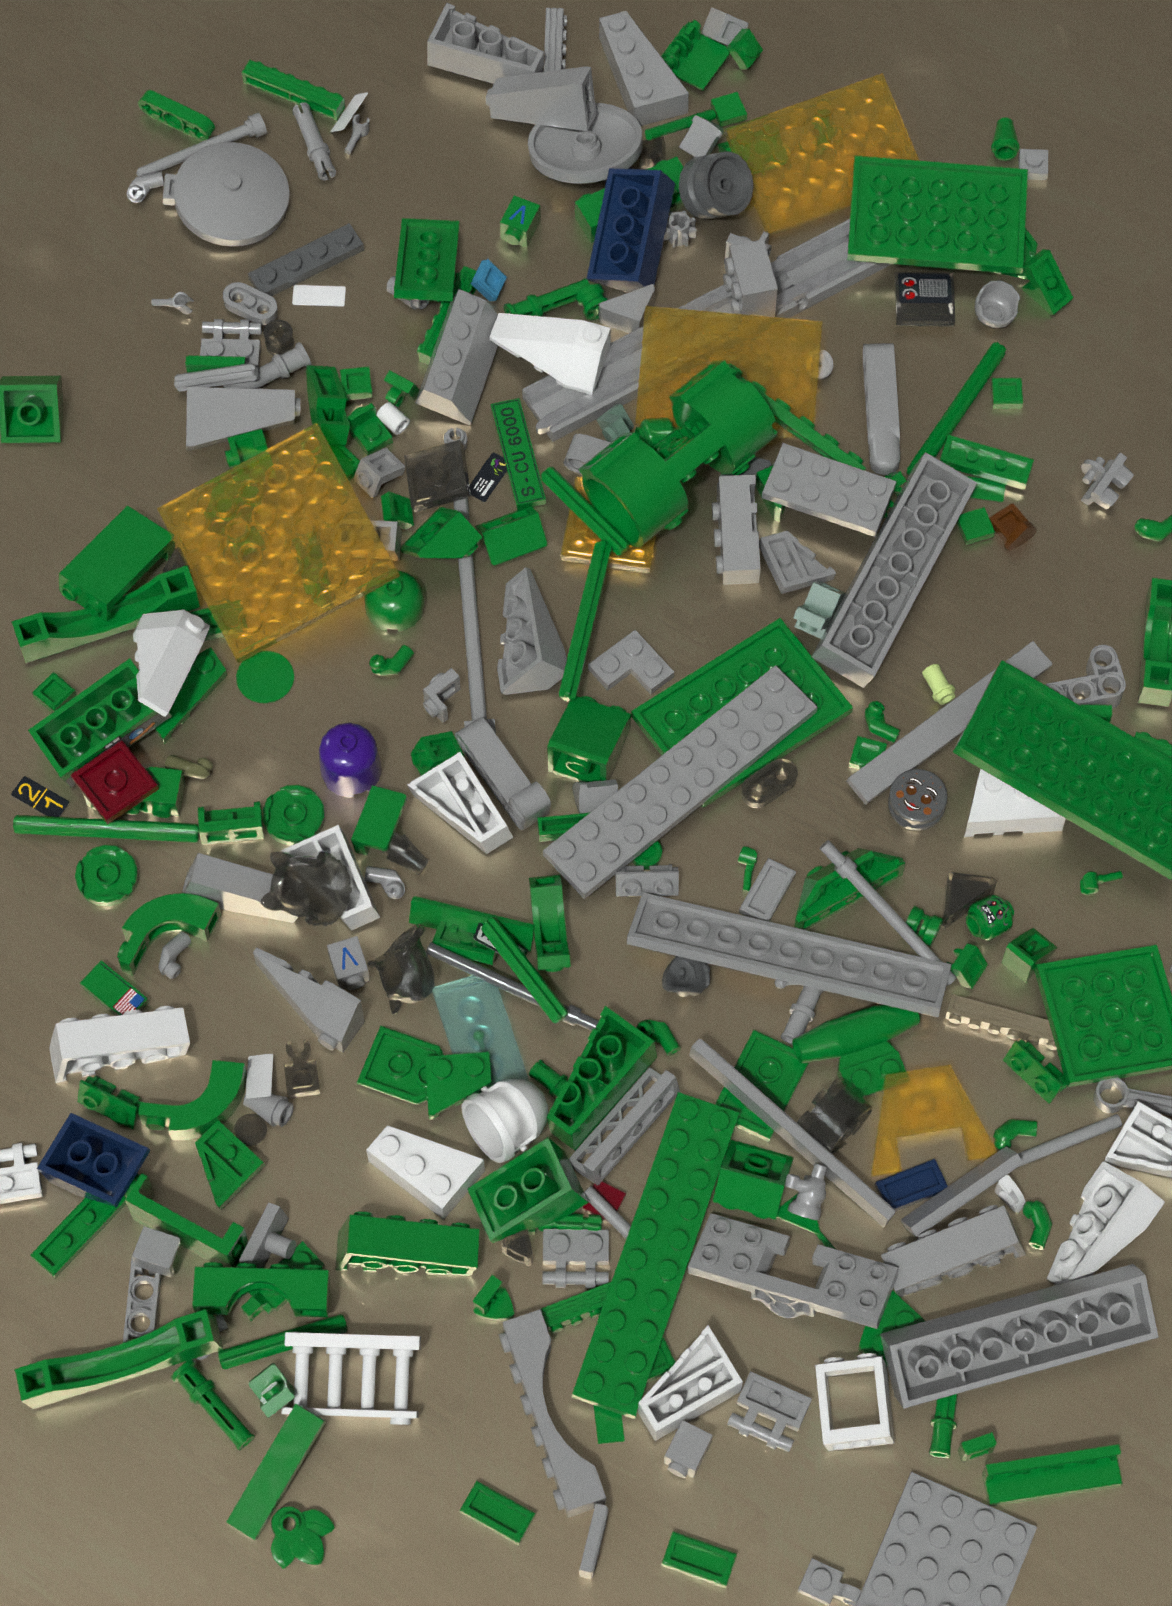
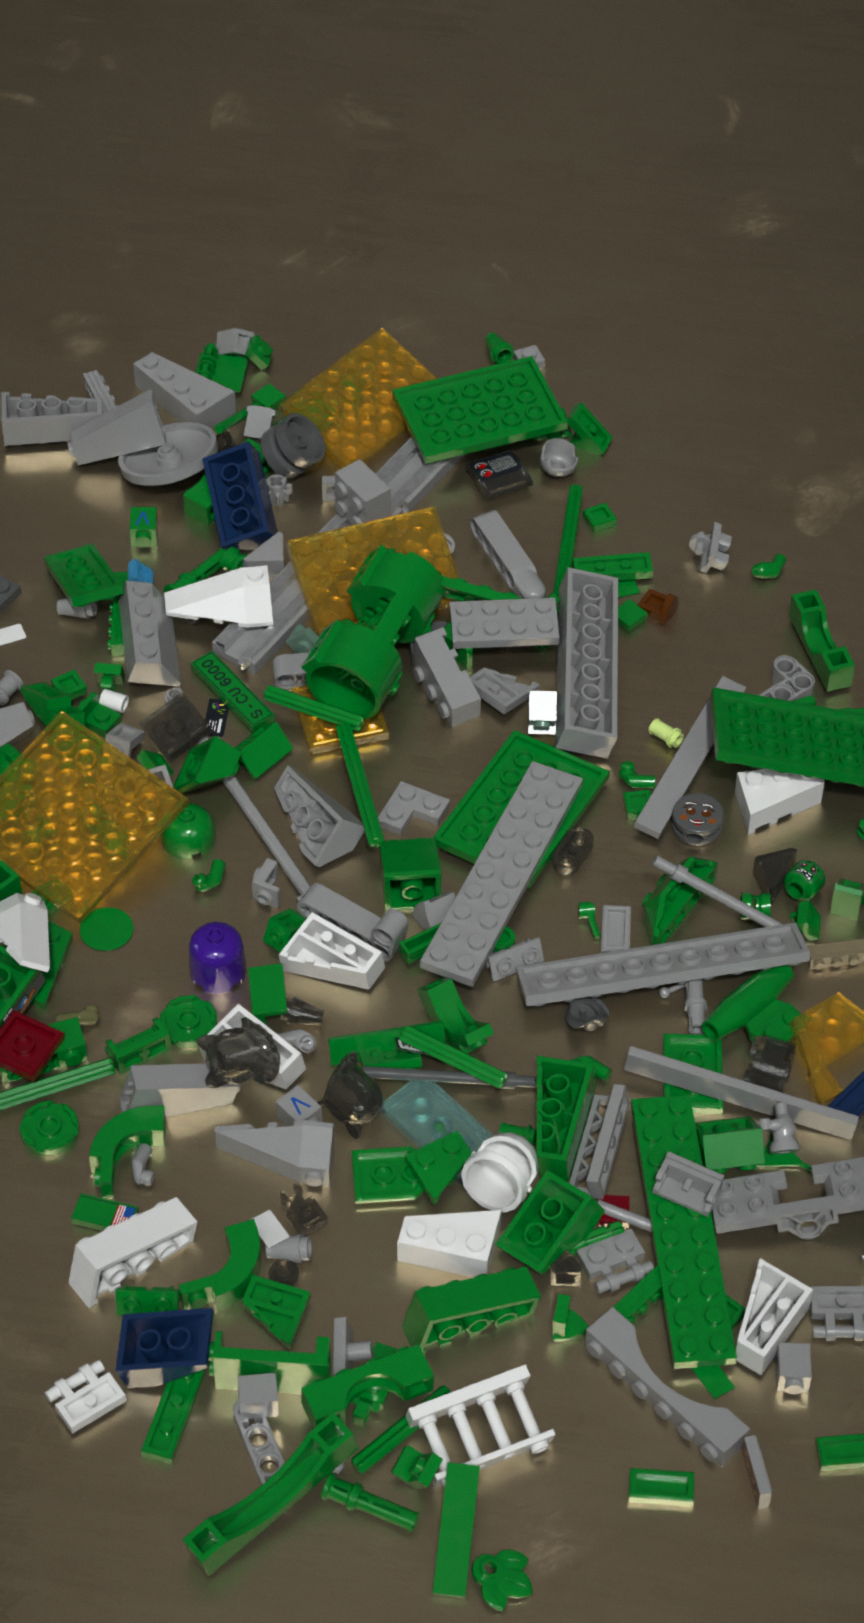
camera: 25 degrees left, 15 degrees down
none -> light grey hinge [652,1151,724,1217]

